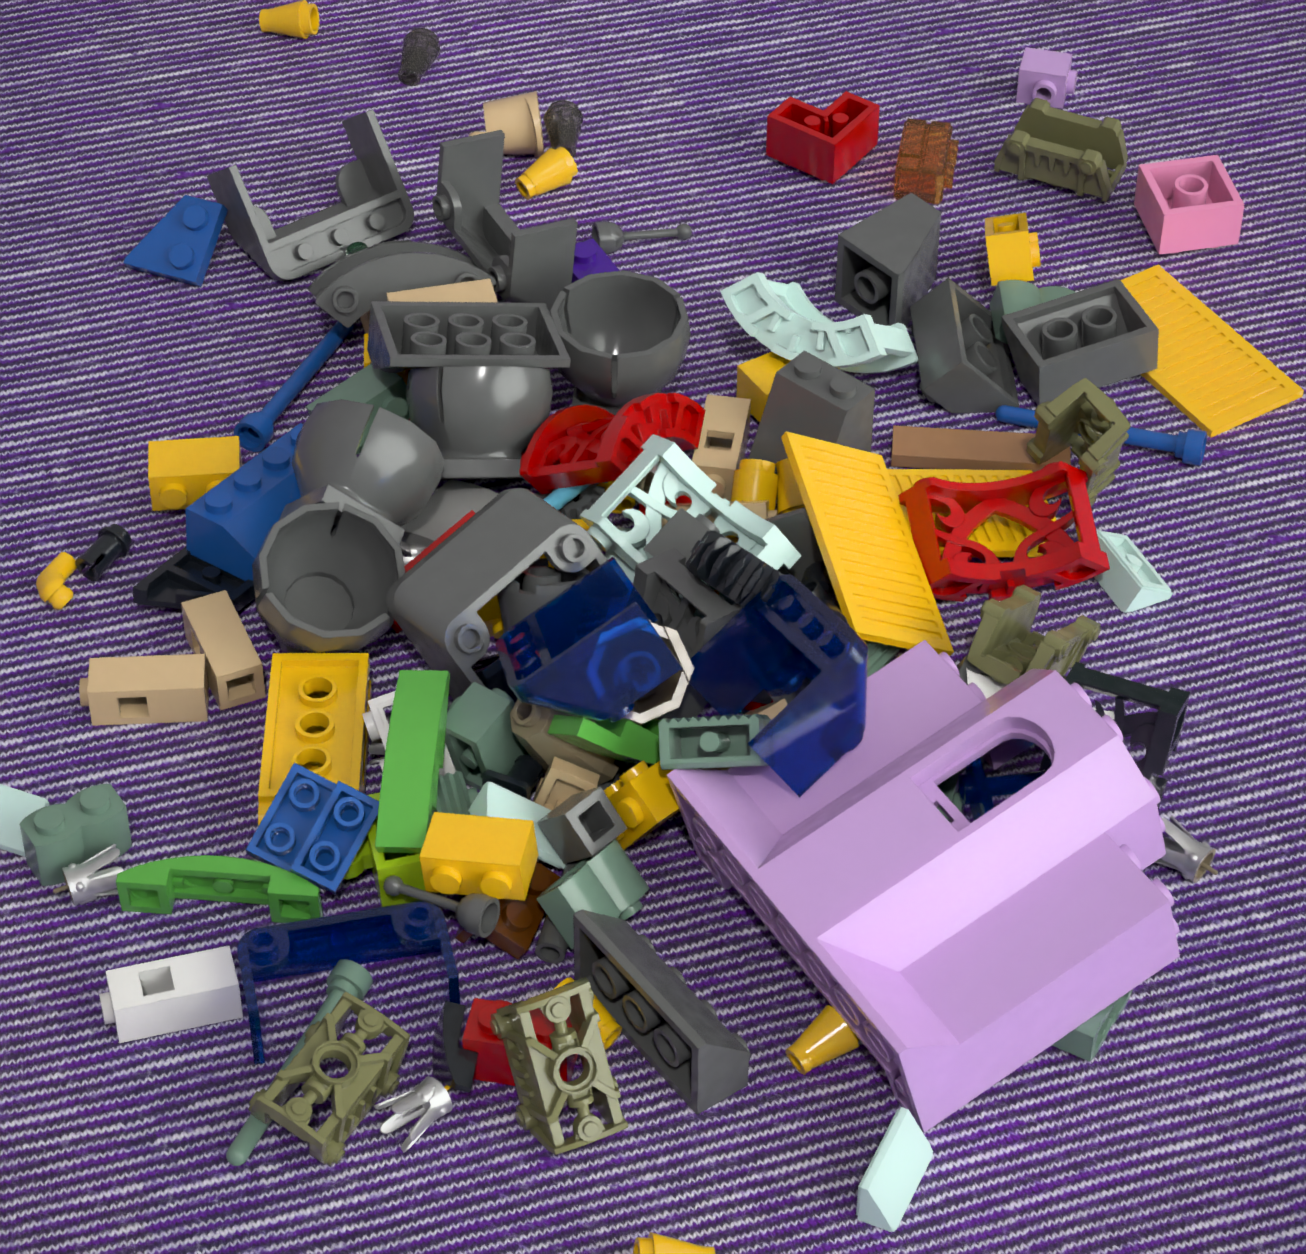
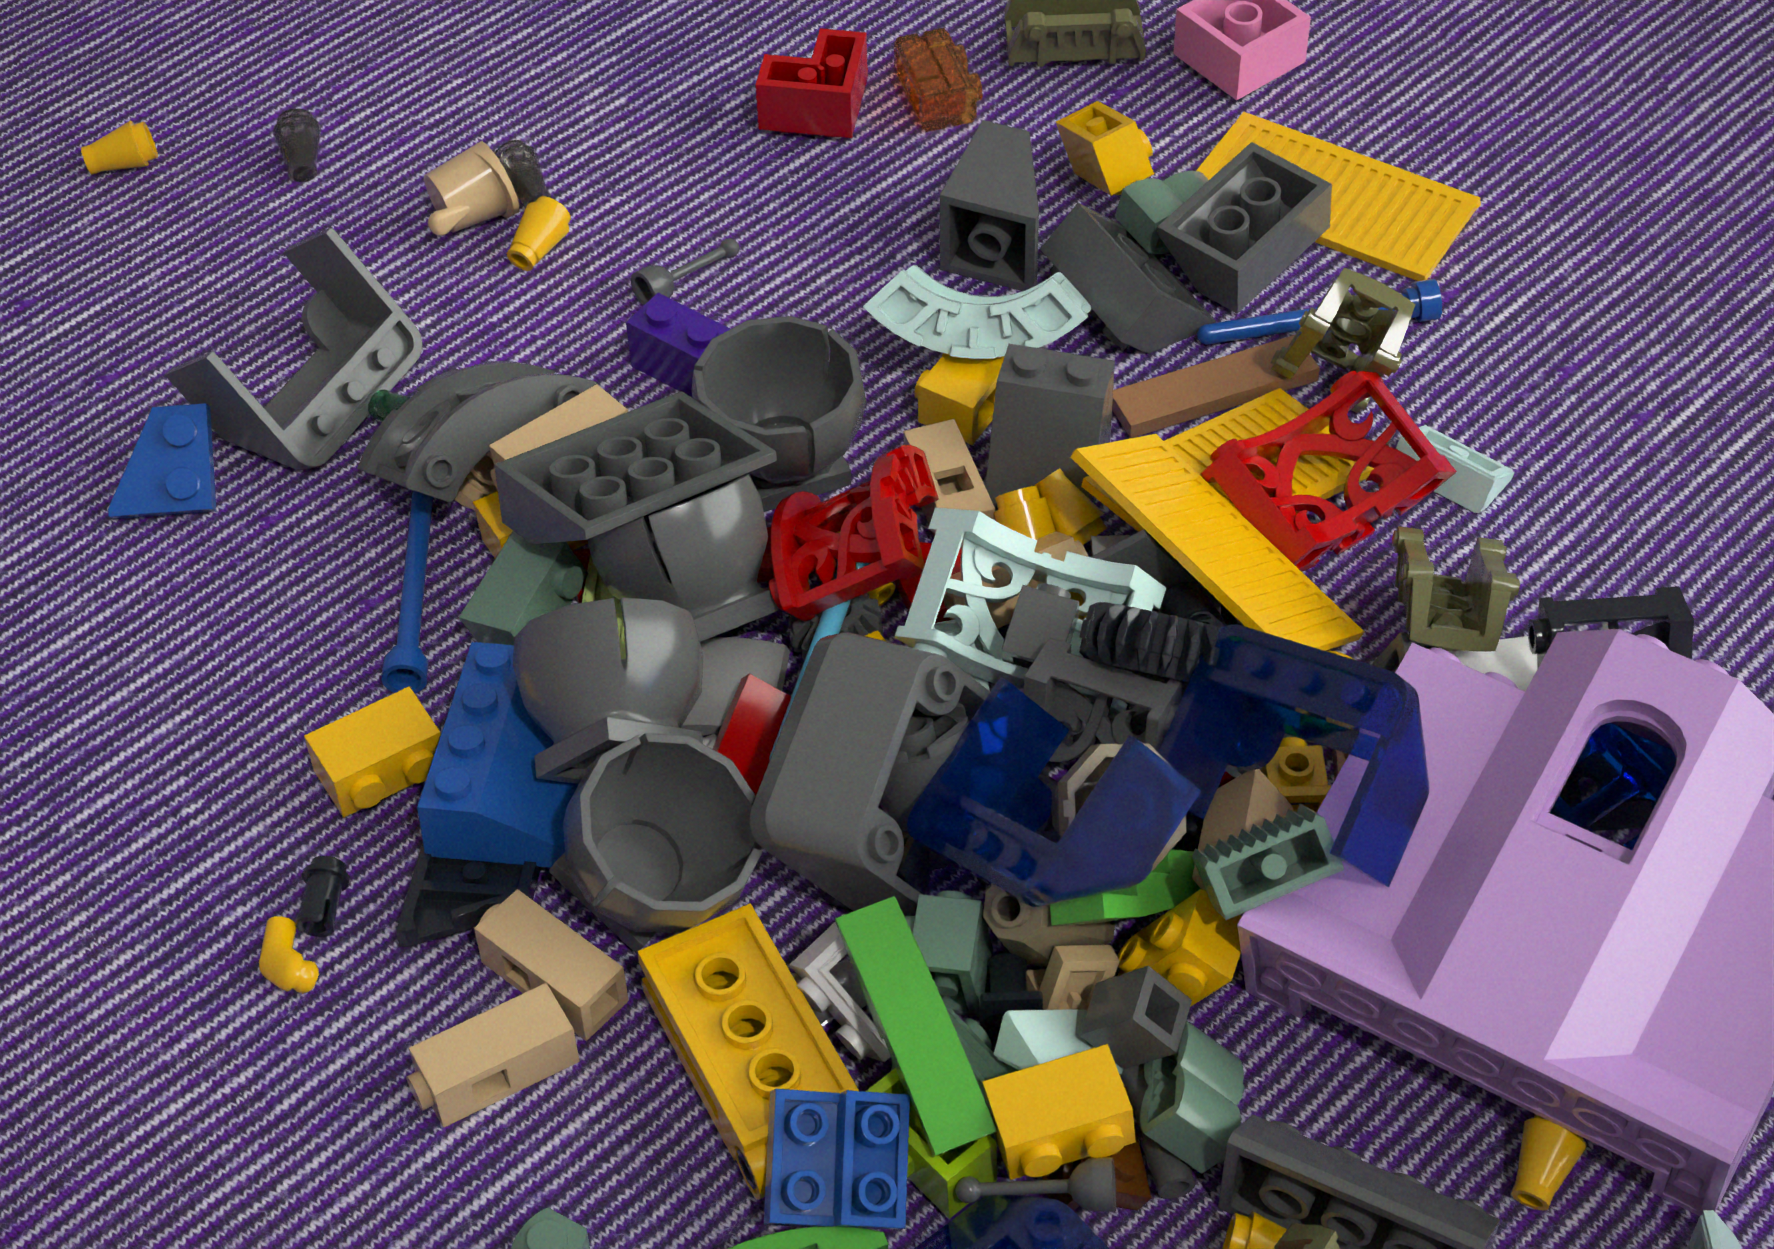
camera: 25 degrees left, 5 degrees up
dark grey windscreen [432,130,578,312] -> none

